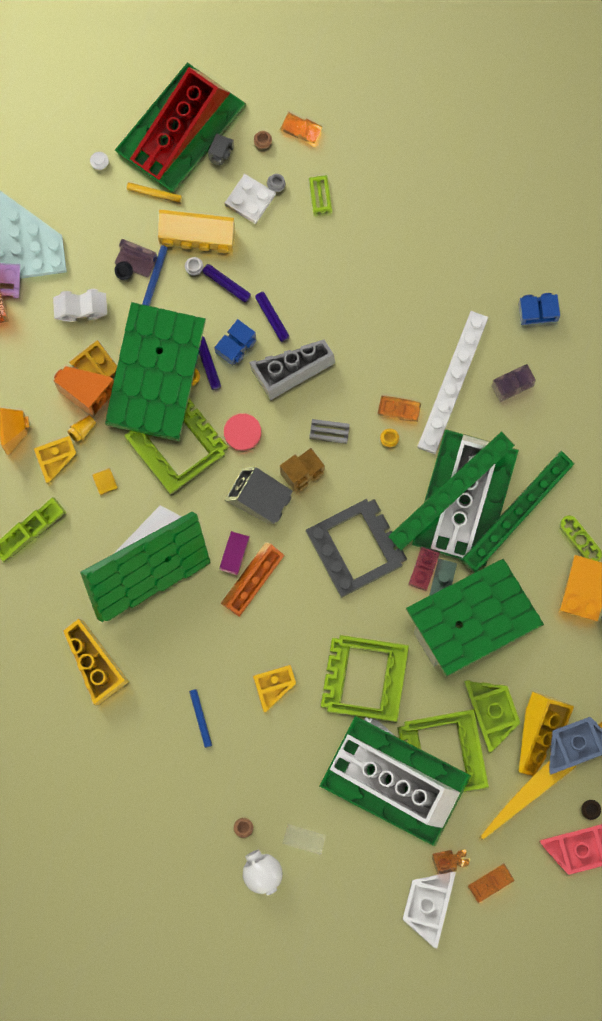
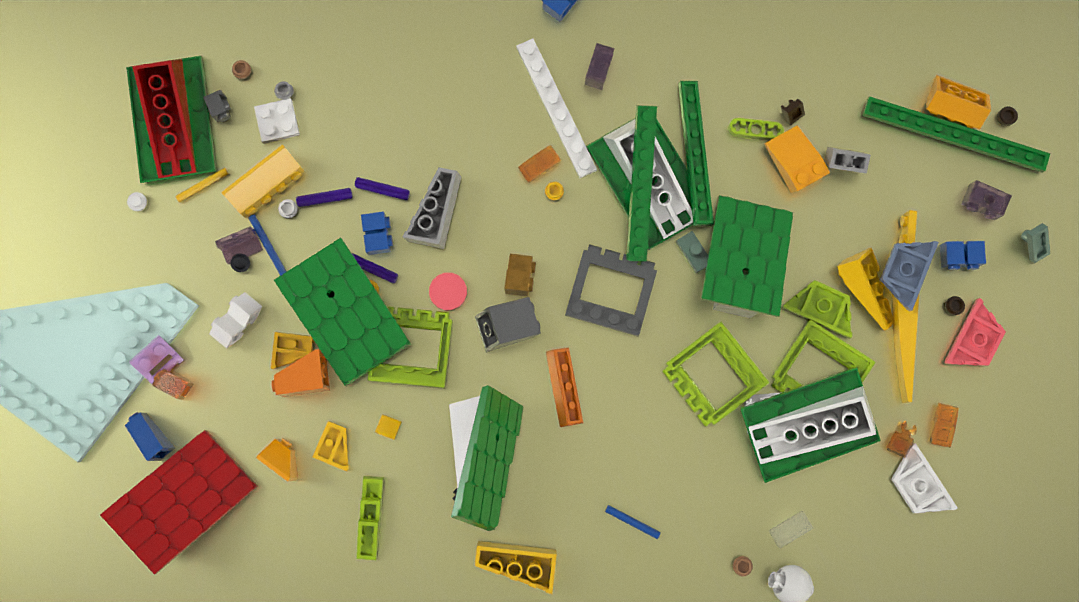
camera: 50 degrees left, 5 degrees up
yellow cone [67,415,96,442] -> none
magenta slope [219,531,250,575] -> none
yellow wing [253,665,296,712] -> none
clear orange slope [280,112,323,143] -> none
lime tile [309,175,332,214] -> none
light grey tile [309,419,350,444] -> none
clear pink slope [408,546,440,591] -> none

